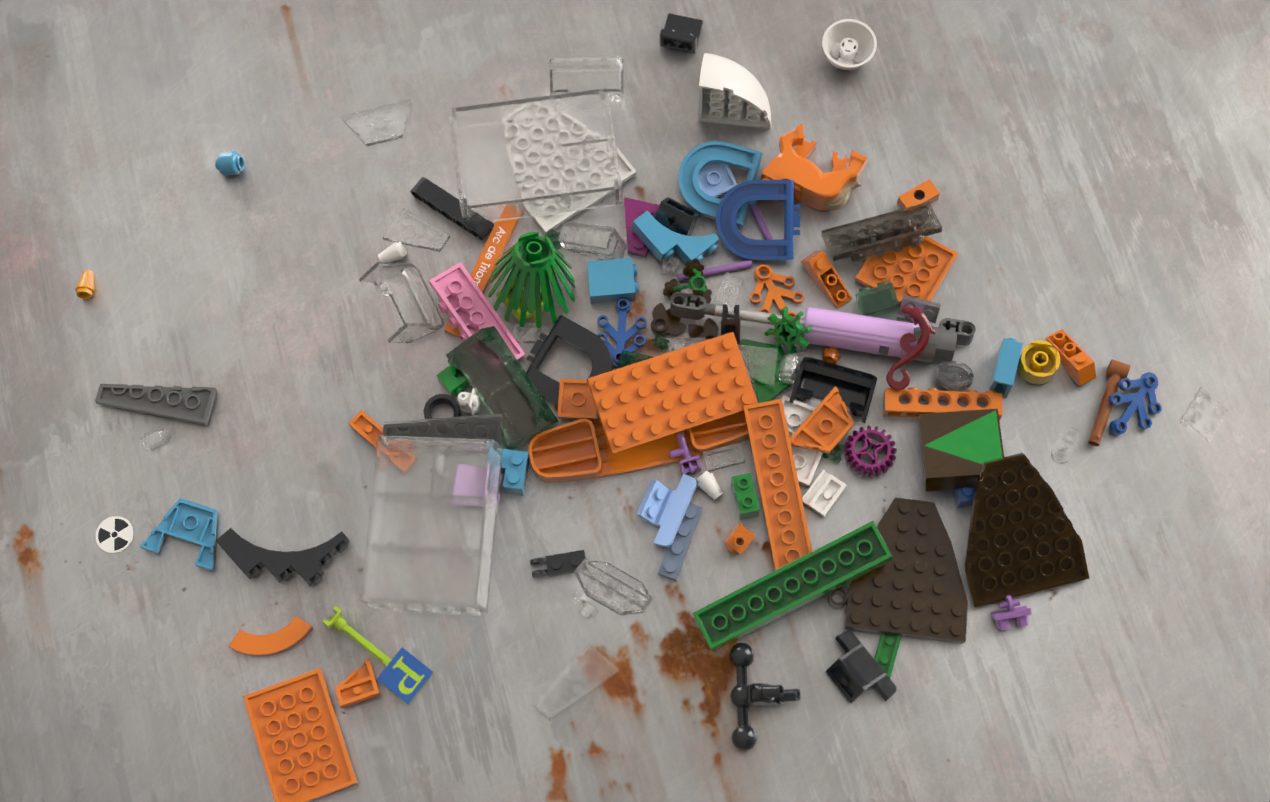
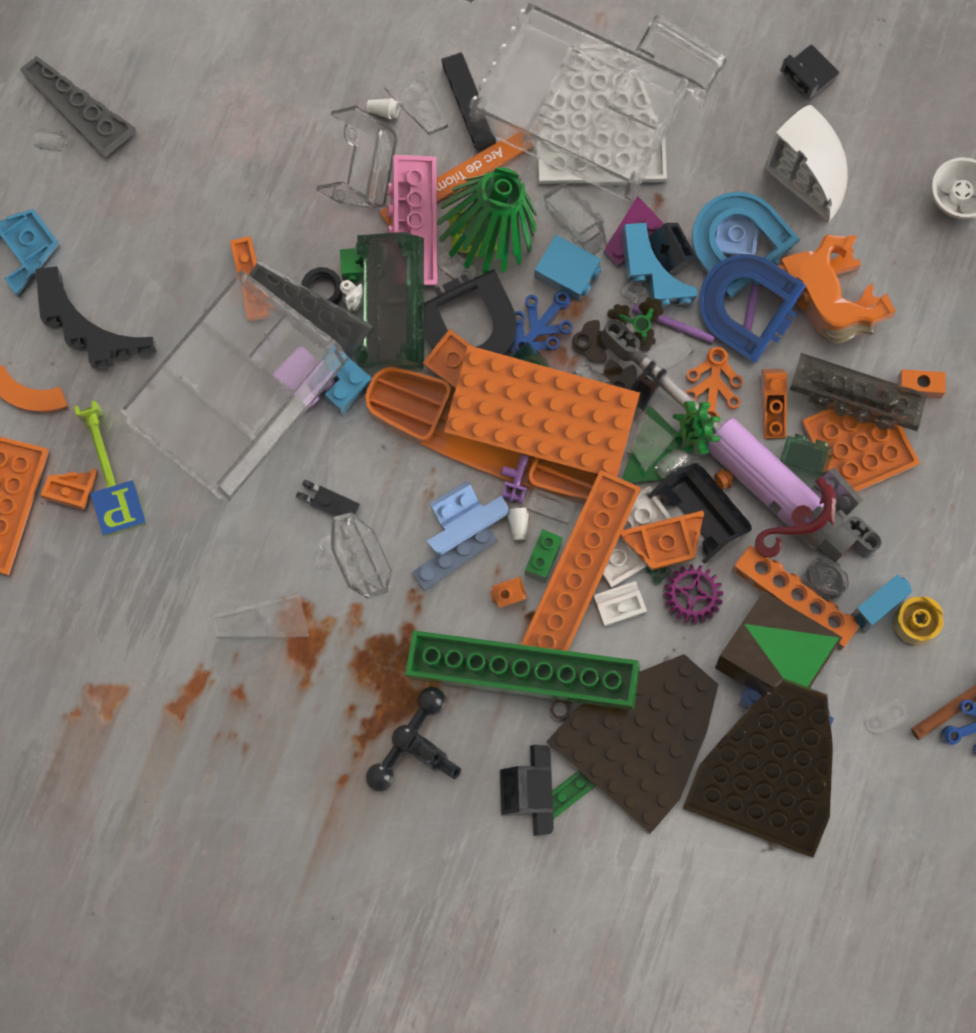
camera: 30 degrees right, 5 degrees up
clear green plate [547,229,565,249] -> none
clear green plate [652,334,670,350] -> none
medium lavender hips [991,595,1032,630] -> none
orange slope [1046,329,1096,386] -> none

